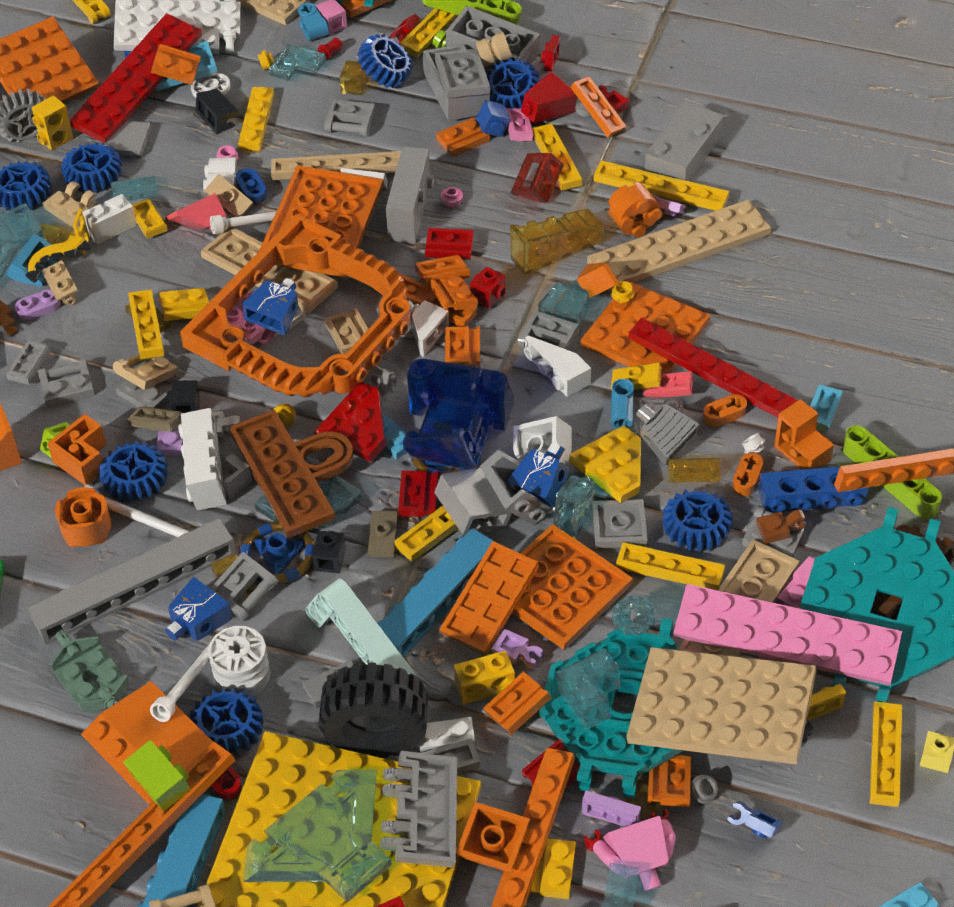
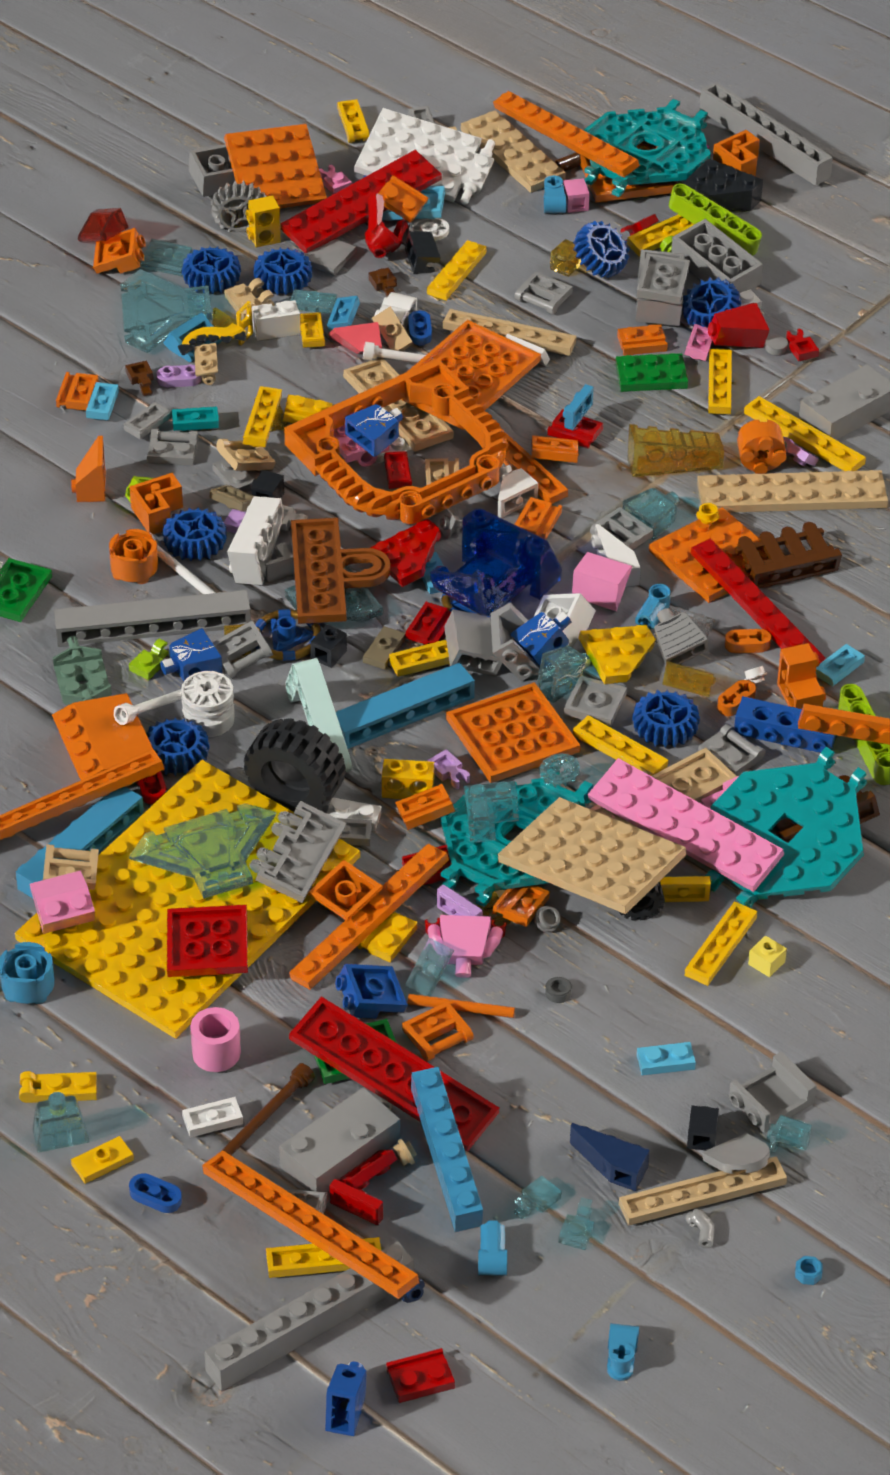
camera: 20 degrees right, 5 degrees down
lime brick [123,740,191,812] -> none
bright pink plate [216,145,239,161] -> none
yellow plate [258,49,275,70] -> none
clear light blue plate [269,44,326,81] -> none
yellow plate [273,403,296,428] -> none
red pin [316,37,343,60] -> none
light grey brick [386,147,434,244] -> none
orange plate [429,276,478,310] -> none
orange plate [439,541,540,656] -> none
bright pink plate [441,187,463,208] -> none
red brick [470,266,507,309] -> none
tan wheel [475,32,513,68] -> none
blue brick [476,100,511,137] -> none
clear red tile [511,153,564,203] -> none
red plate [541,35,560,72] -> none
orange plate [571,76,627,138] -> none
orange slope [576,263,619,298] -> none
yellow plate [611,363,662,390] -> none
coral plate [642,371,694,399] -> none
plate [727,801,783,838] -> none
dark orange plate [756,510,805,544] -> none
none -> lime plate [129,638,169,681]
none -> teal plate [172,406,219,431]
none -> bright pink plate [319,165,352,194]
none -> dark azure plate [327,296,360,332]
none -> red piece [365,193,408,258]
none -> reddish brown plate [368,268,397,297]
none -> red plate [384,451,412,489]
none -> dark grey tile [545,977,572,1003]
none -> dark azure plate [563,384,594,430]
none -> bright pink slope [572,552,632,612]
none -> green plate [616,353,688,392]
none -> reddish brown fence [735,522,842,589]

